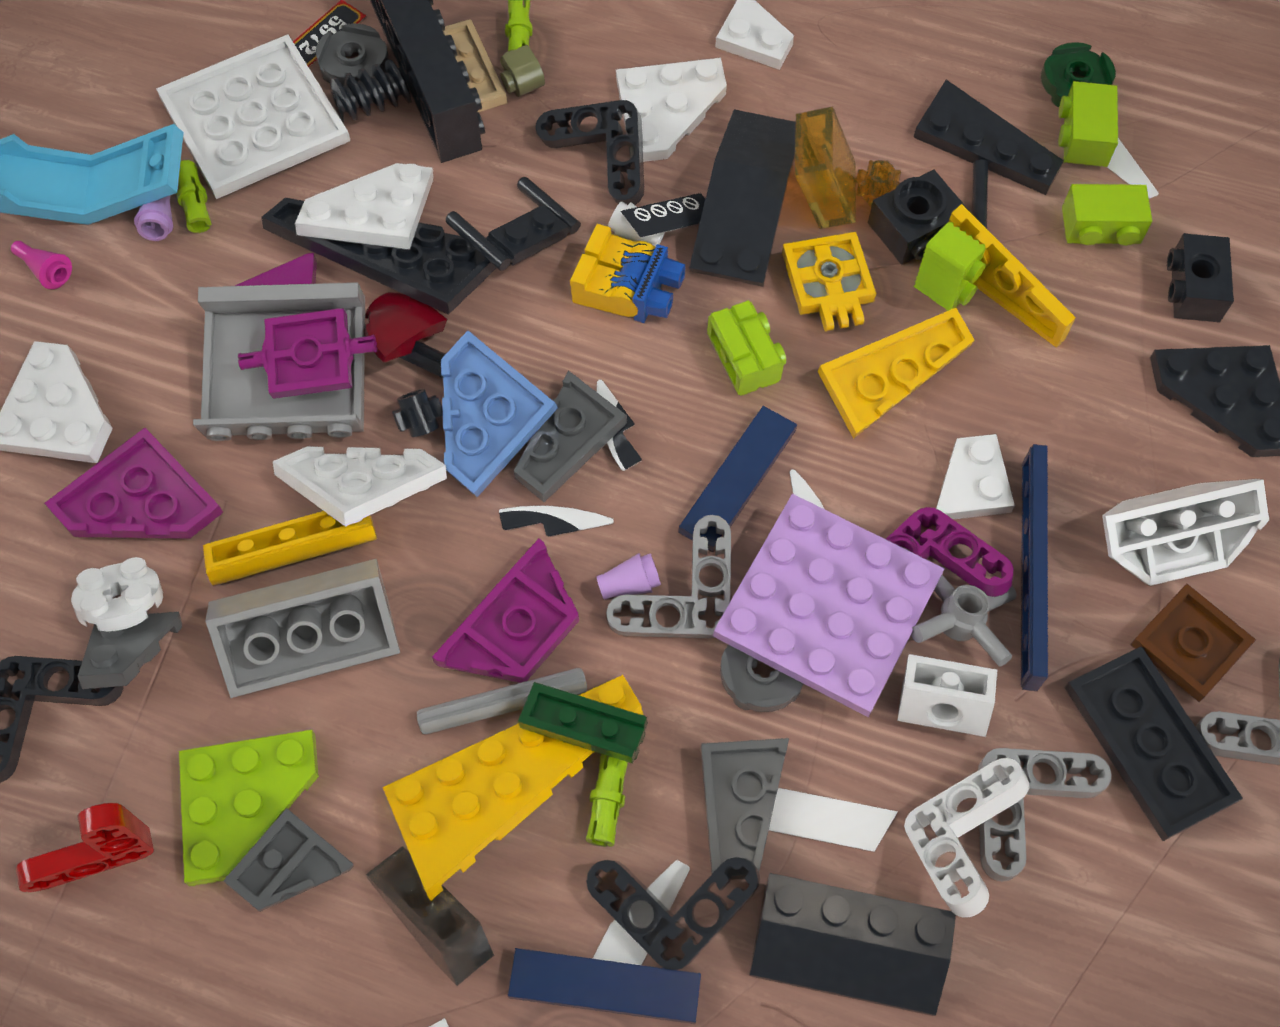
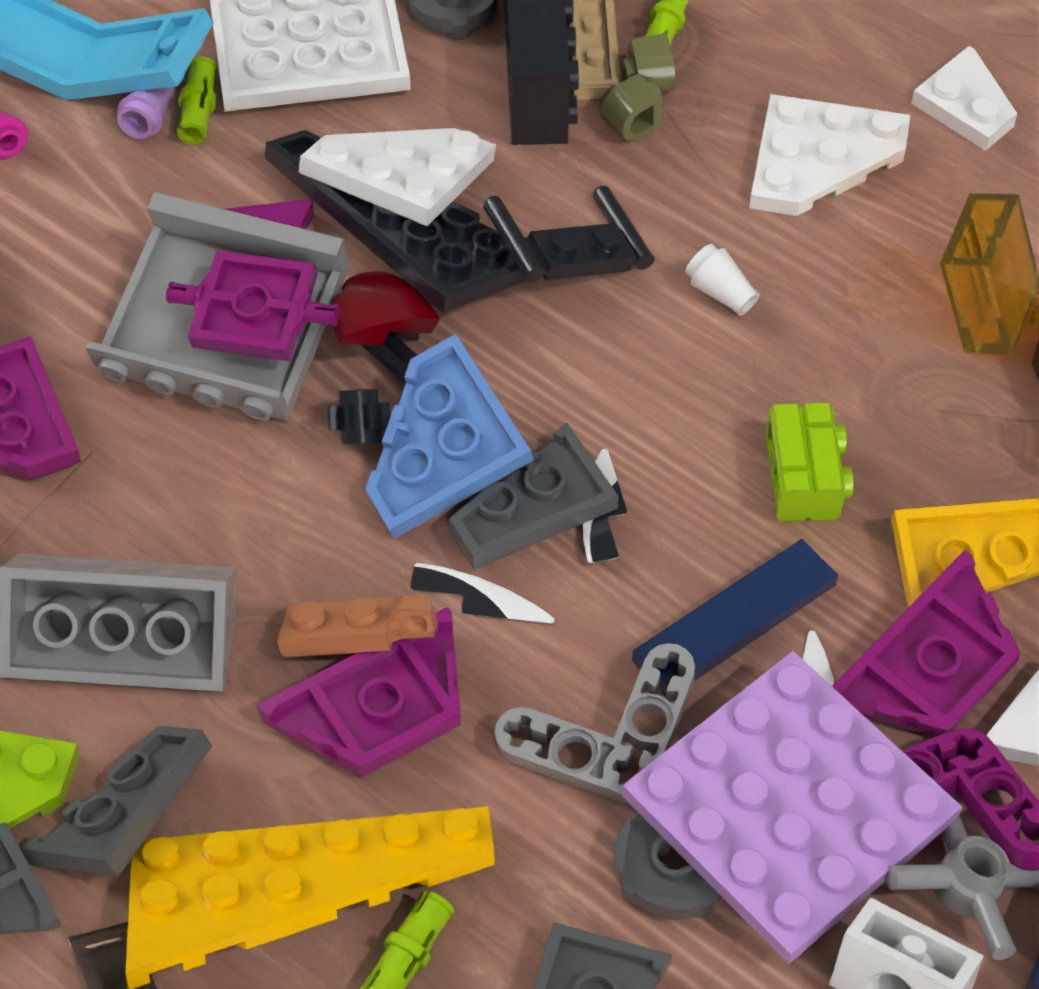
camera: 20 degrees right, 10 degrees down
yellow brick [203,511,377,586] -> none
white plate [273,446,447,527] -> none
black piece [330,60,412,124] -> none
light grey axle [417,668,587,734] -> none
dark green hinge [518,682,648,764] -> none
black beam [535,100,645,205] -> none
hips [570,223,685,323] -> none
lavender cone [596,553,661,600] -> none
black sticker [620,193,705,238] -> none
black windscreen [689,109,805,287] -> none
yellow piece [782,232,876,331] -> none
none -> dark grey wing [20,726,212,877]
none -> nougat hinge [277,595,438,657]
none -> olive plate [601,73,663,141]
none -> magenta wing [832,550,1021,737]

